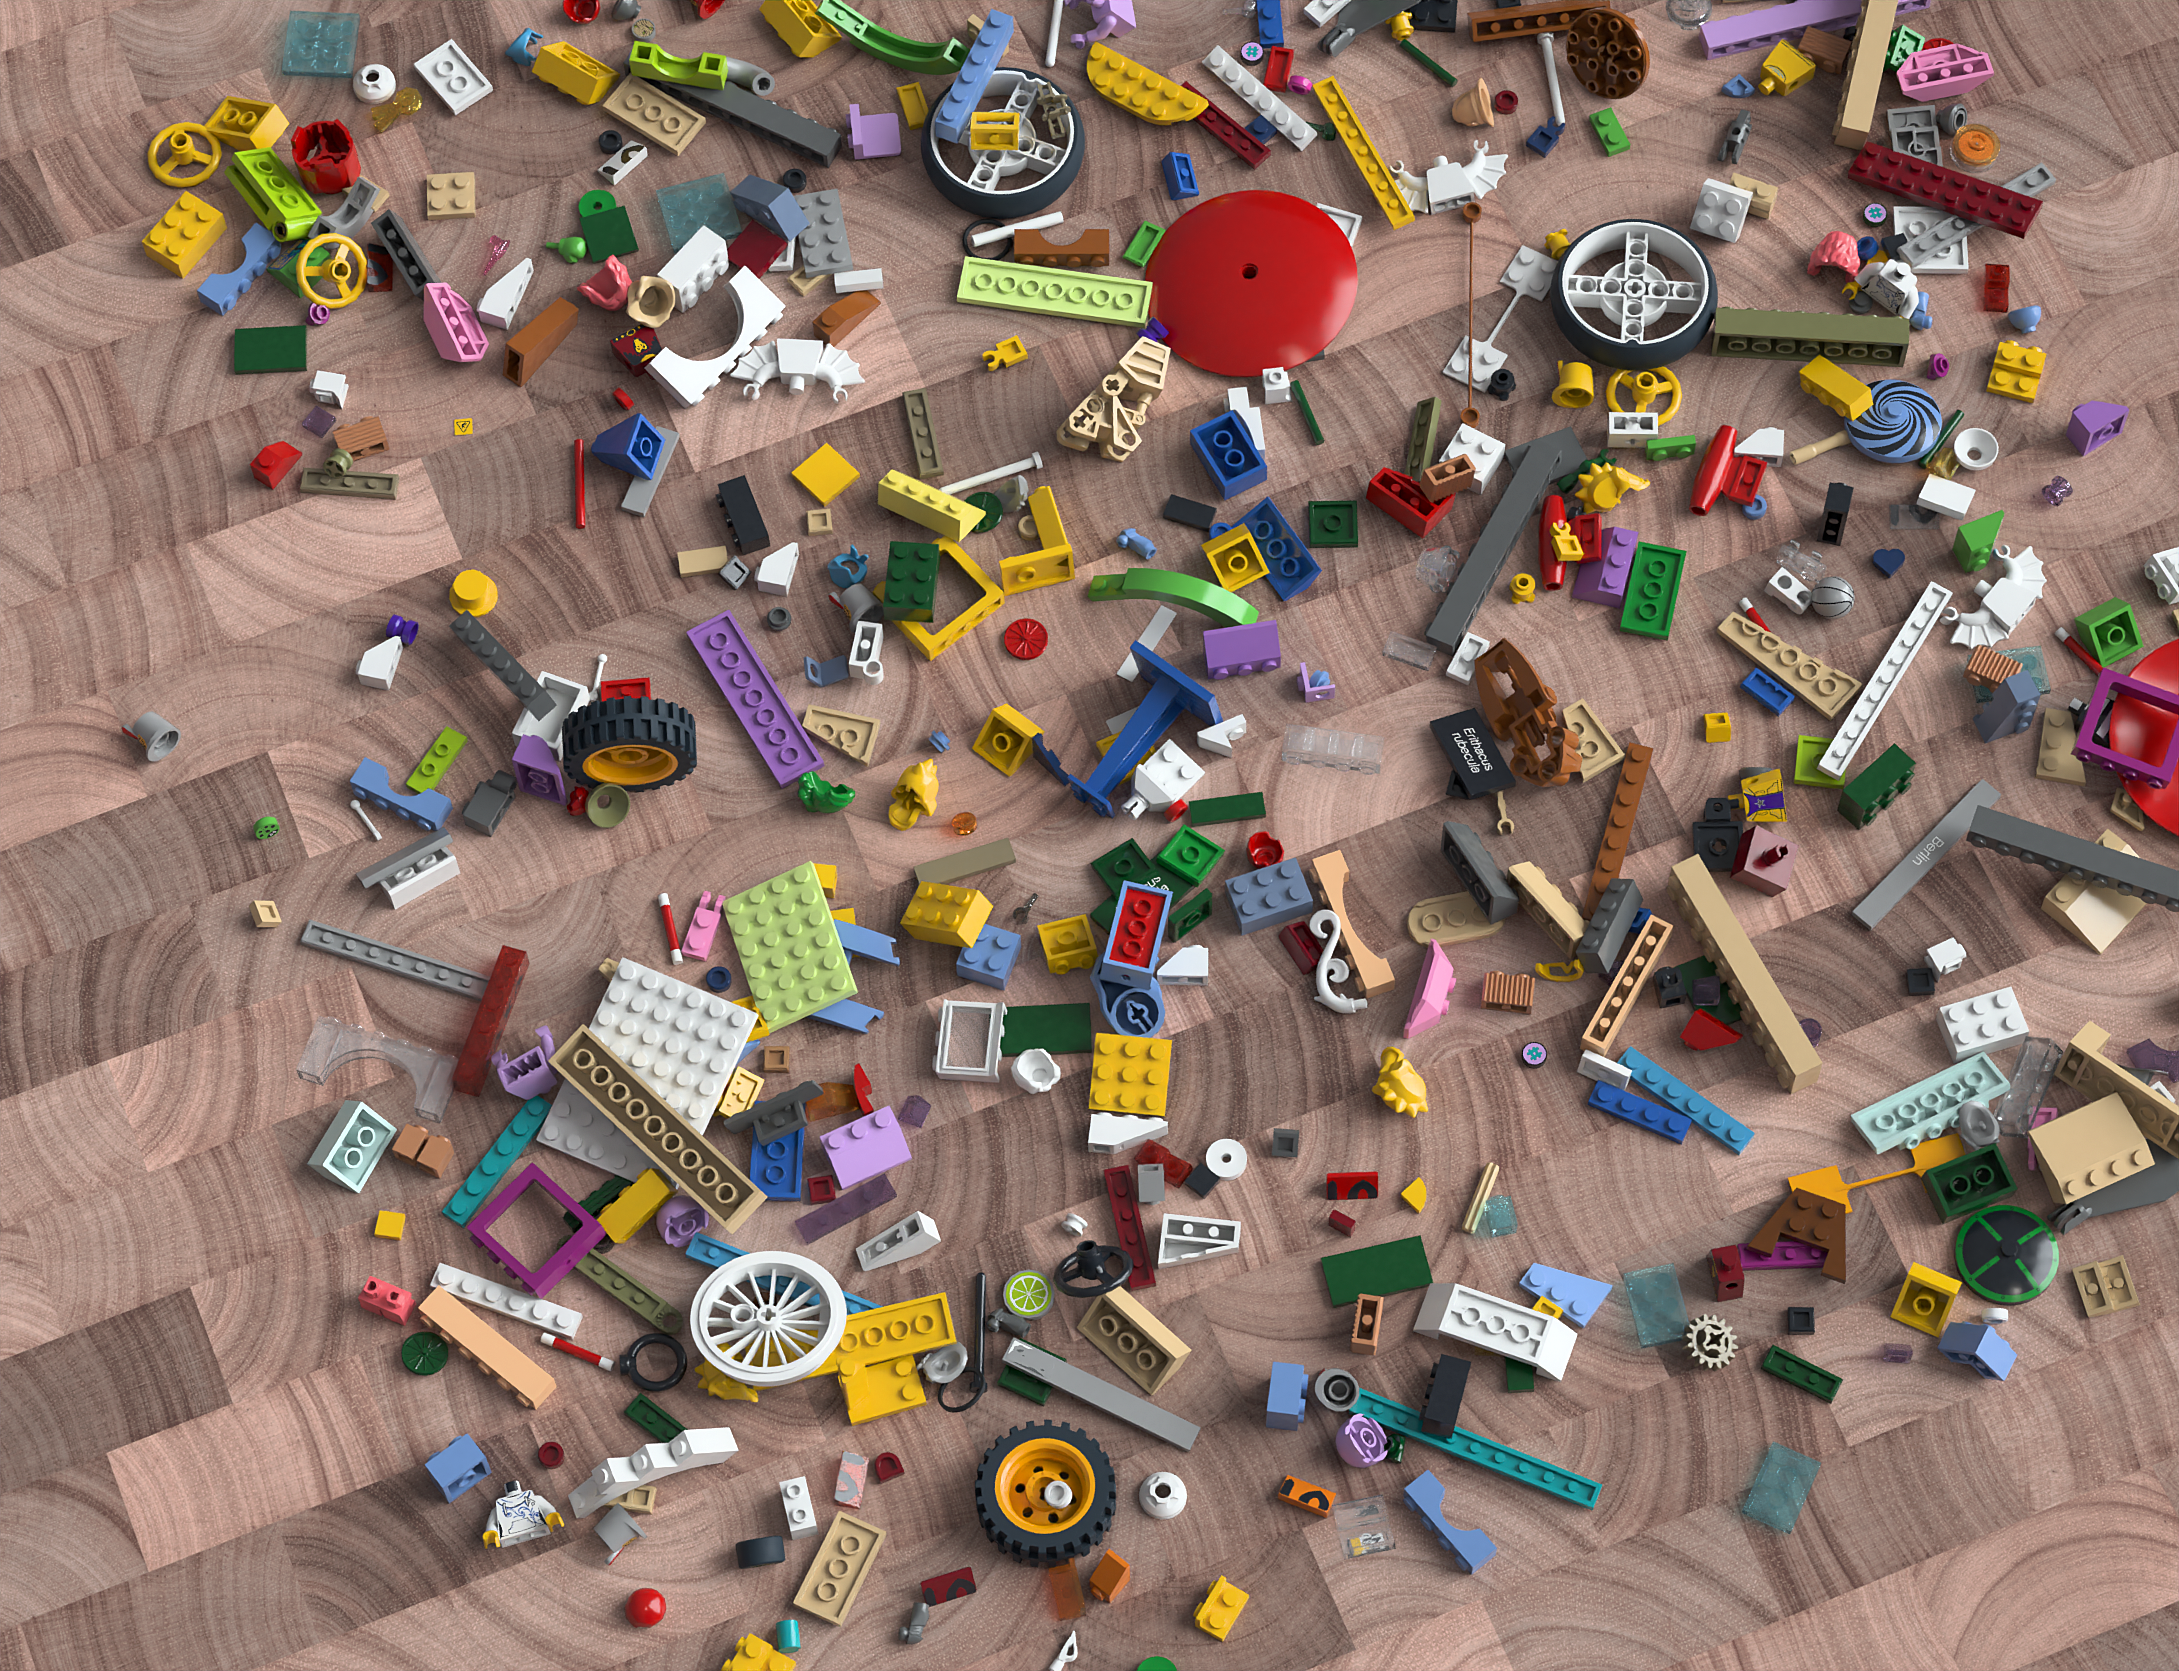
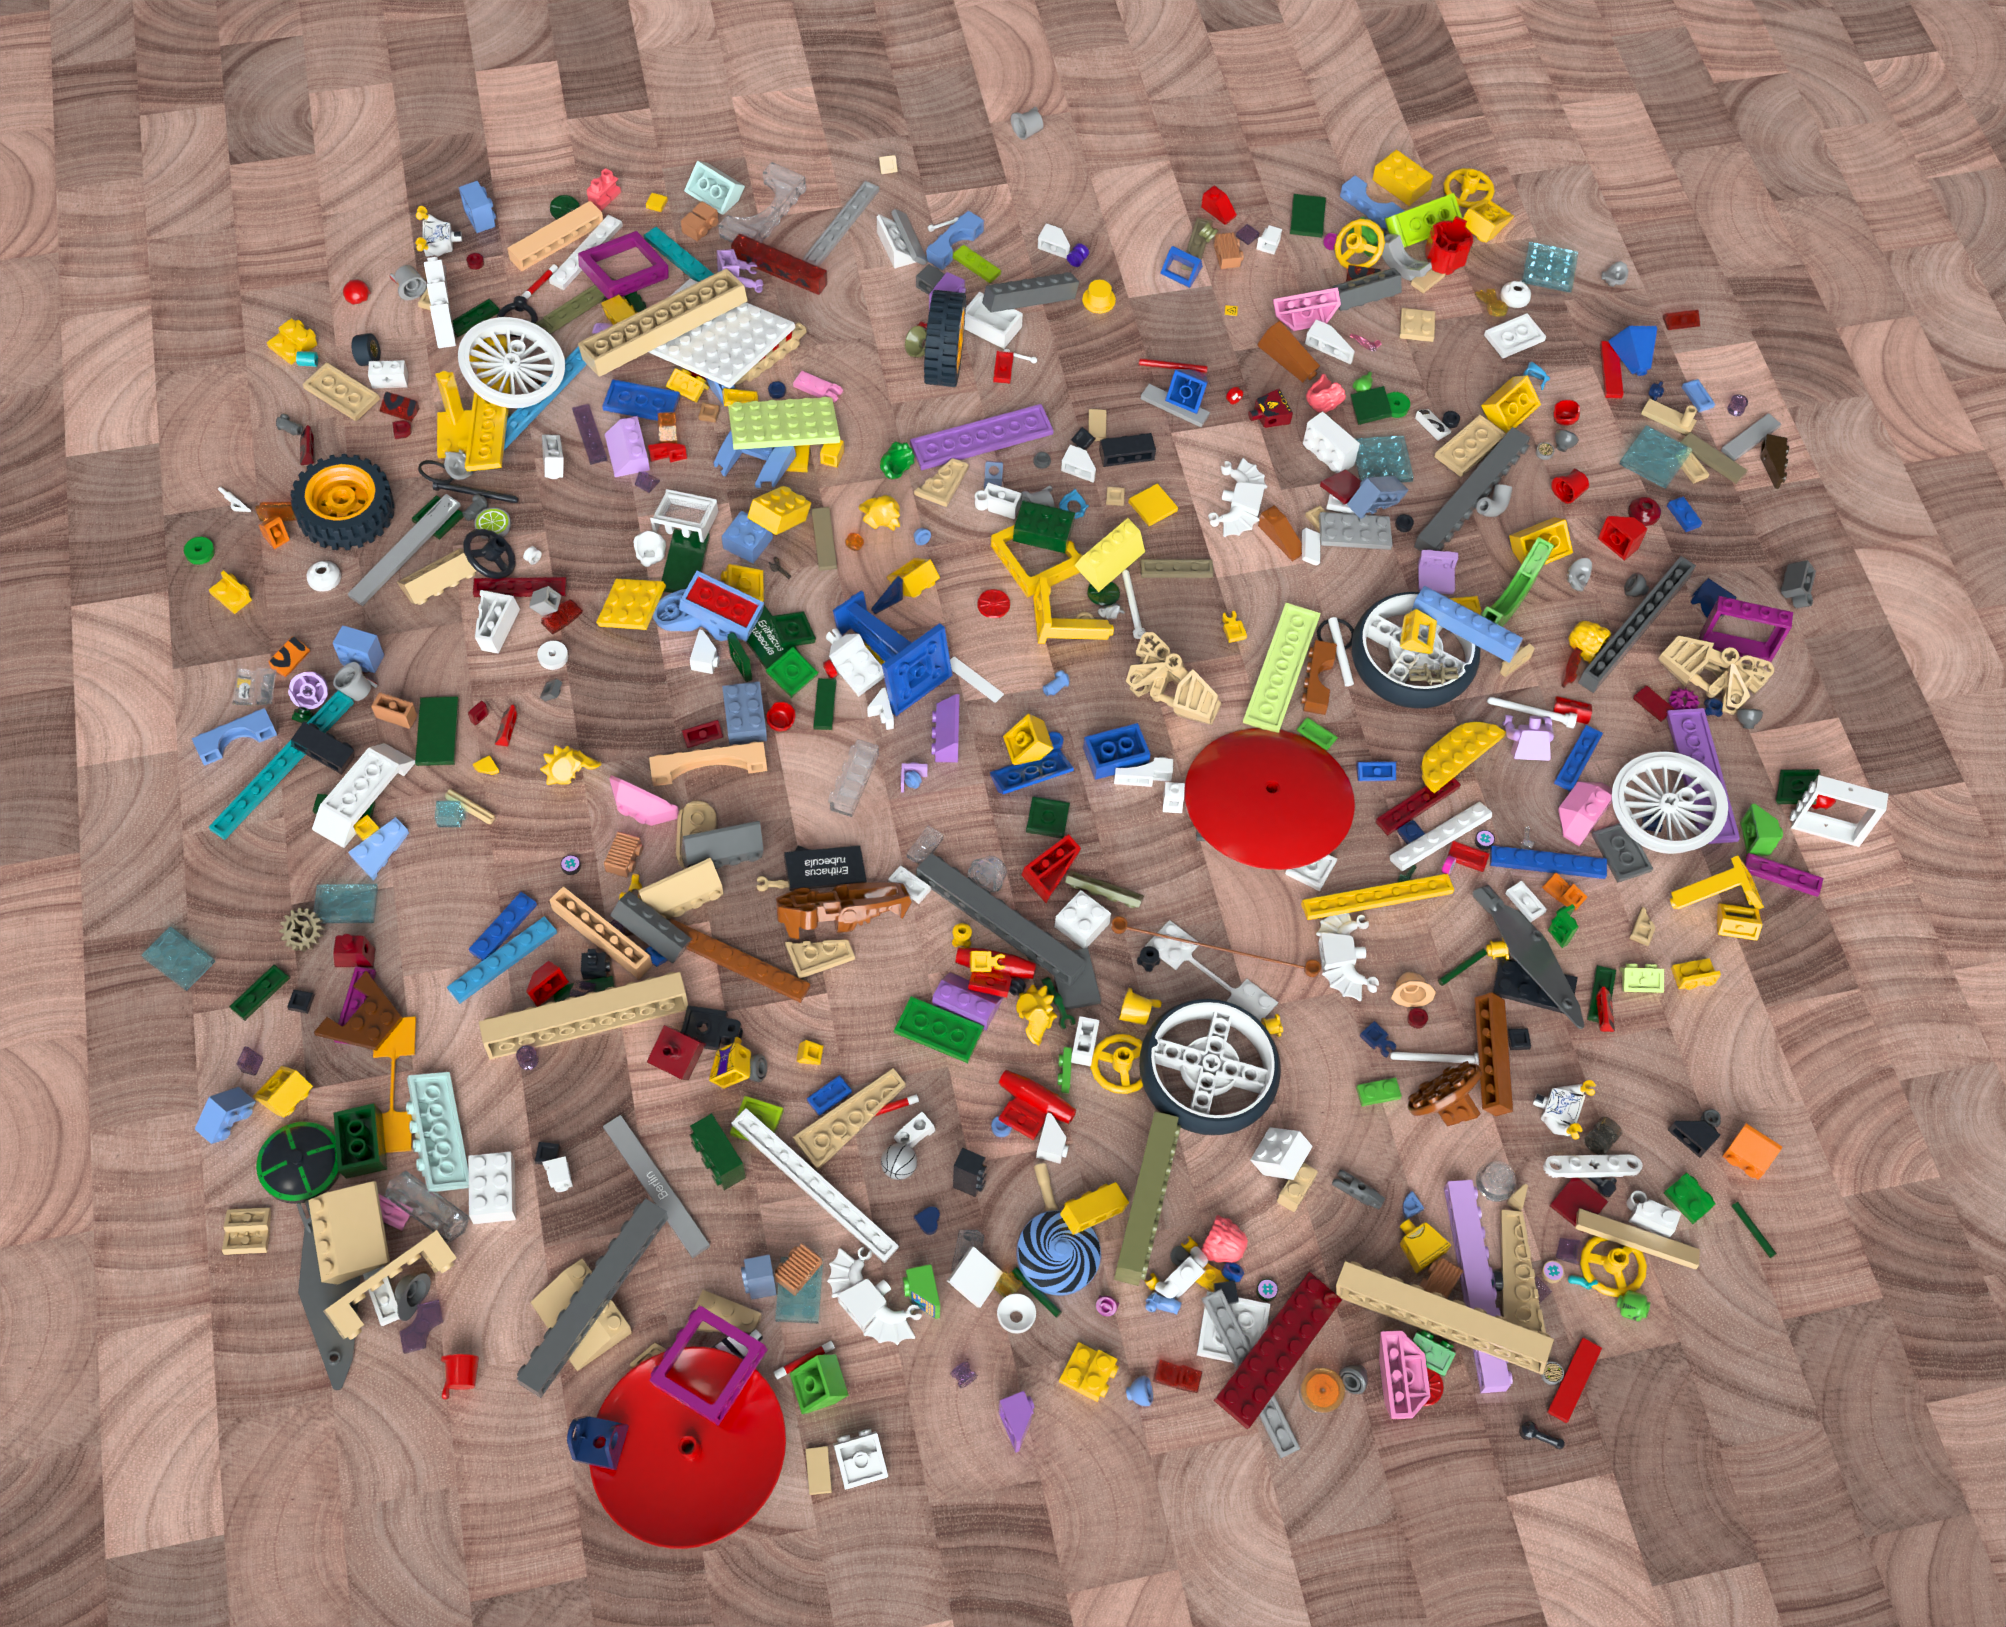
camera: 95 degrees right, 5 degrees down
bright green tile [253,817,280,839] -> none
tan piece [626,276,675,328] -> none
lime arch [629,41,728,90] -> none
white arch [645,266,785,409] -> none
red bar [658,893,683,965] -> none
dark grey bracket [724,1080,824,1146] -> none
dark red tile [807,1175,836,1205] -> none
white tile [1044,1481,1072,1509] -> none
bright green arch [1087,568,1259,628] -> none
white slope [1088,1112,1168,1154] -> none
dark purple wheel [1136,317,1169,343] -> none
black tile [1163,494,1217,532] -> none
black tile [1184,1163,1220,1199] -> none
dark green bar [1290,380,1325,445] -> none
white plant [1309,910,1367,1014] -> none
nougat brick [1419,454,1476,503] -> none
white plate [1577,1049,1632,1091] -> none
clear plate [1776,539,1827,583] -> none
light grey slope [1887,105,1943,167] -> none
light grey hat [1958,1100,2000,1151] -> none
white tile [1982,1308,2008,1324] -> none
none -> blue tile [1160,246,1203,288]

